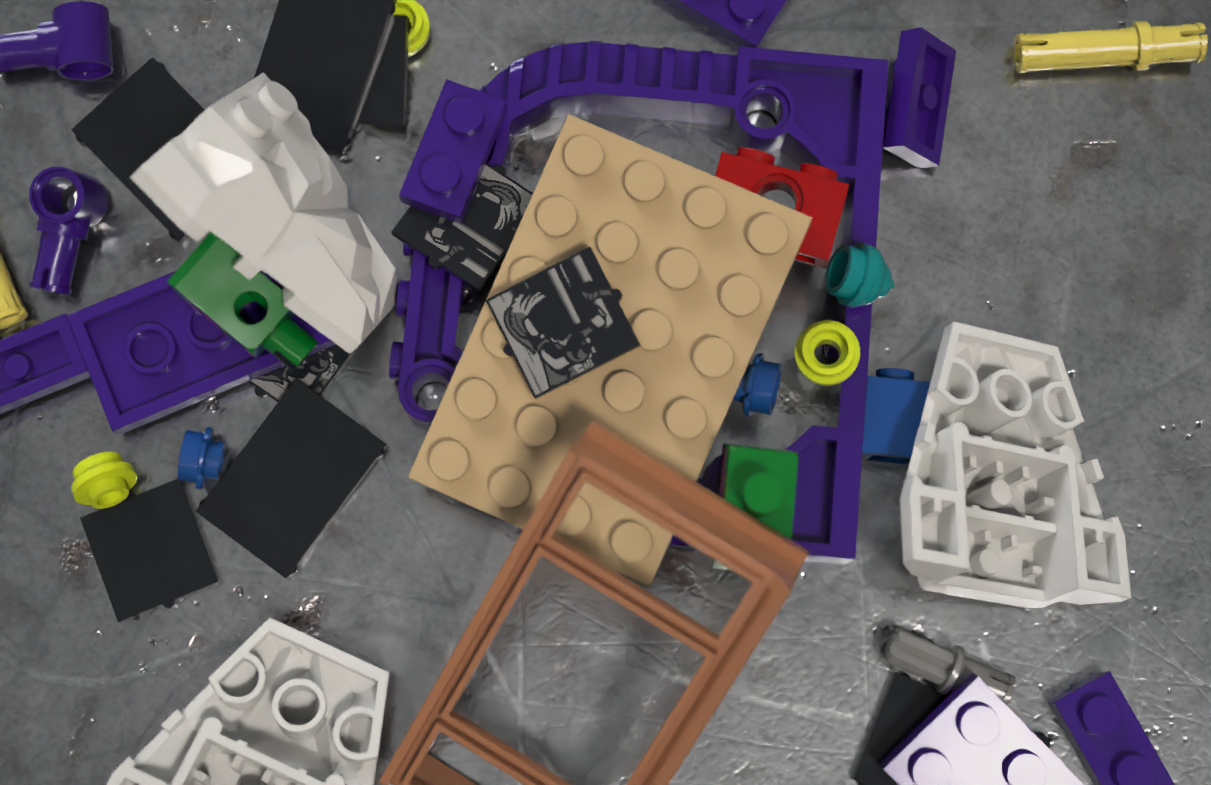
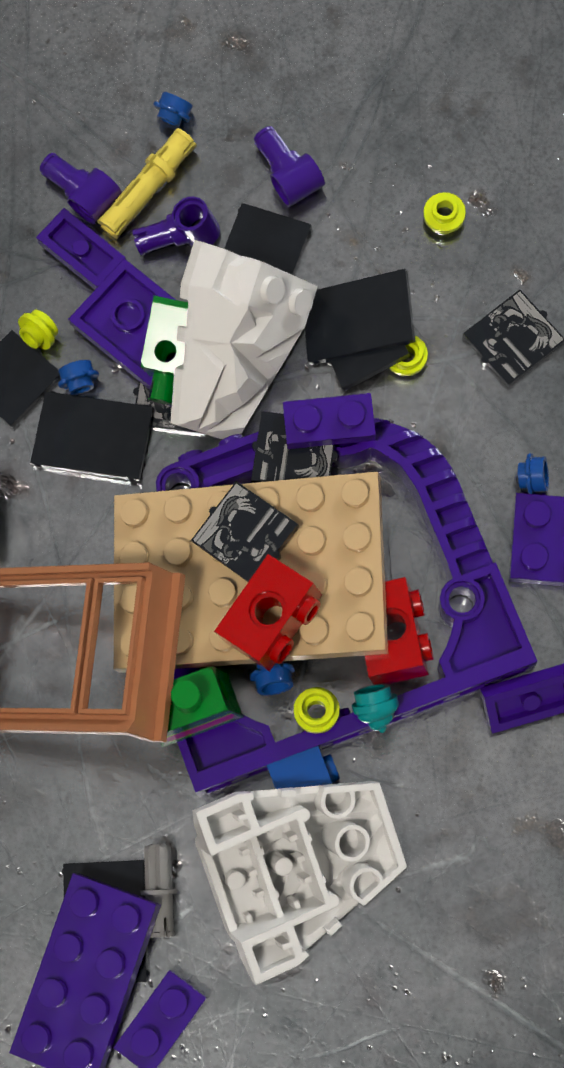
camera: 80 degrees right, 5 degrees down
none -> red brick [214,554,322,672]

